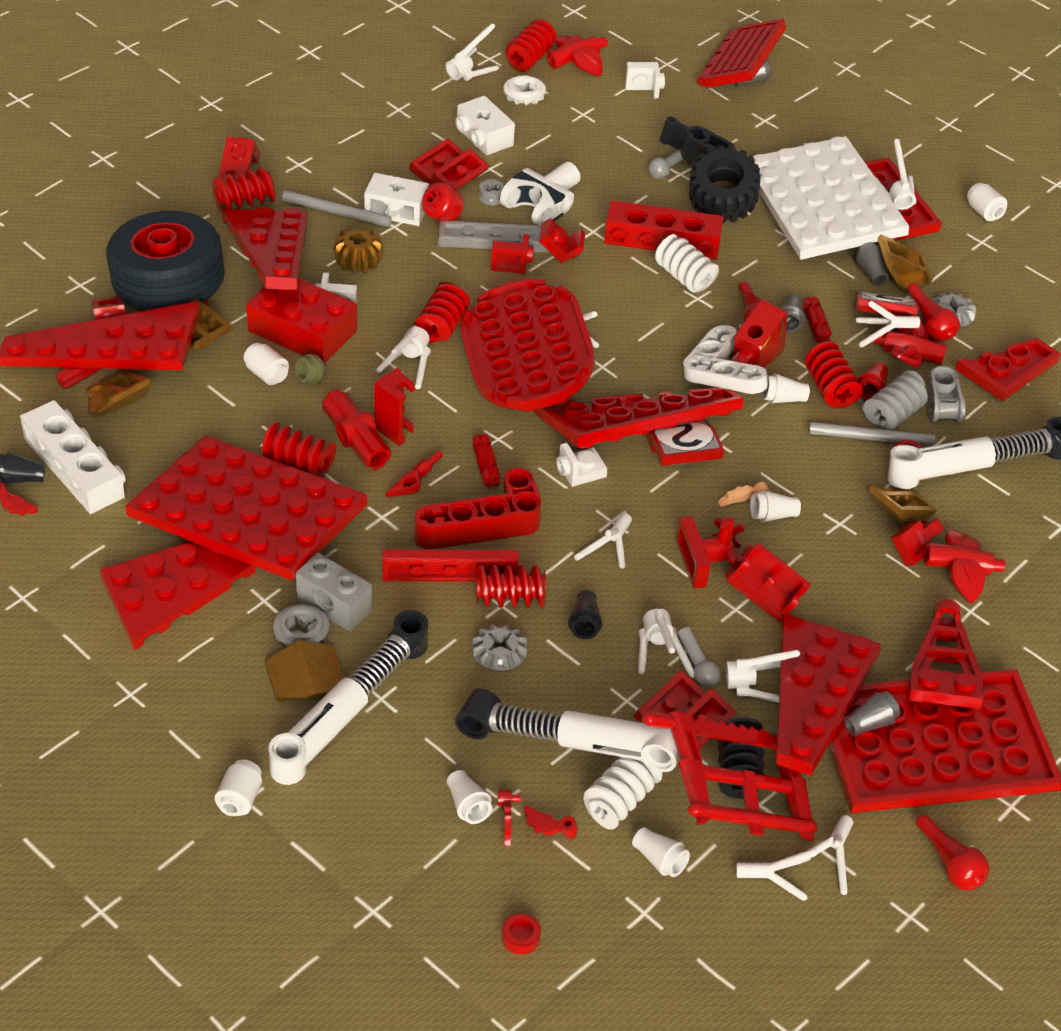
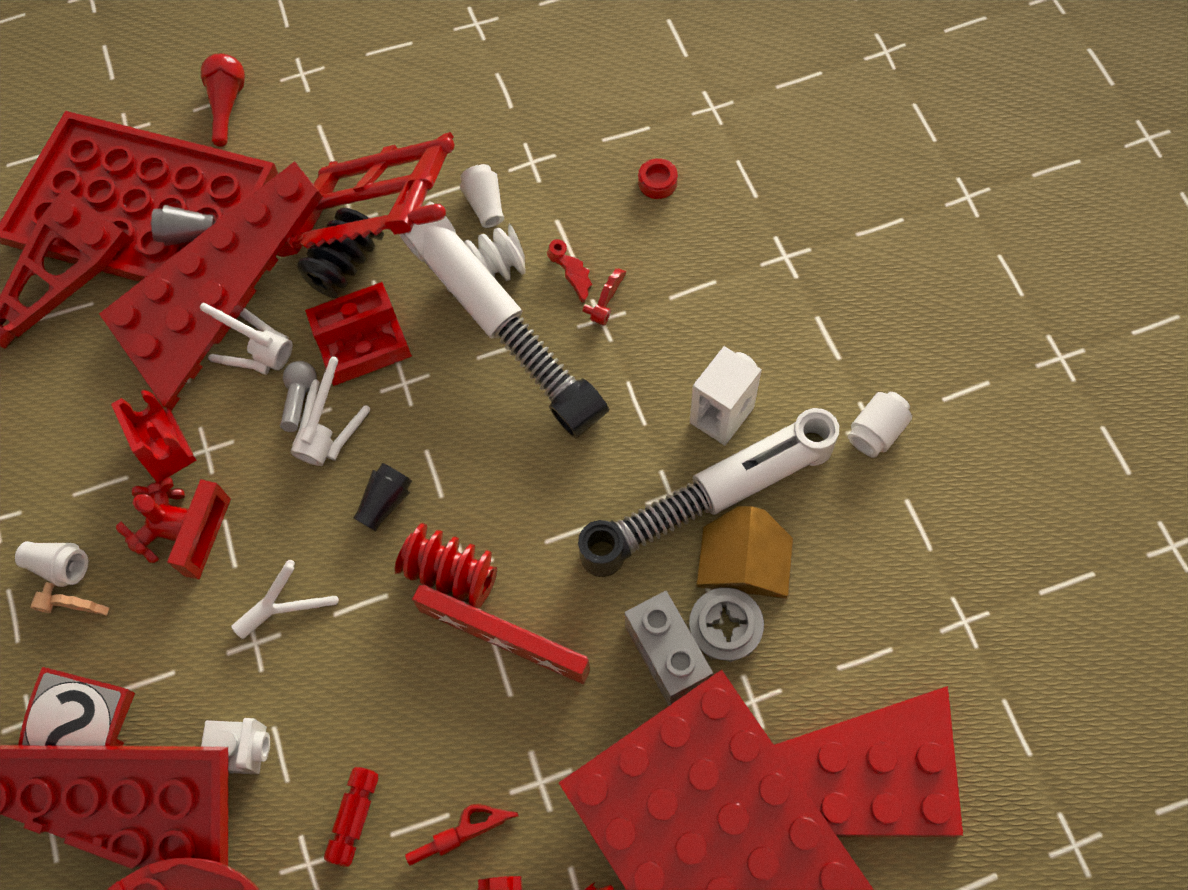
camera: 145 degrees left, 20 degrees up
red beam [414,468,542,550] -> none
white cone [447,770,492,824] -> none
light grey gear [472,623,528,671] -> none
white plant [737,848,818,901] -> none
white plant [796,815,853,895] -> none
none -> white brick [690,346,762,446]

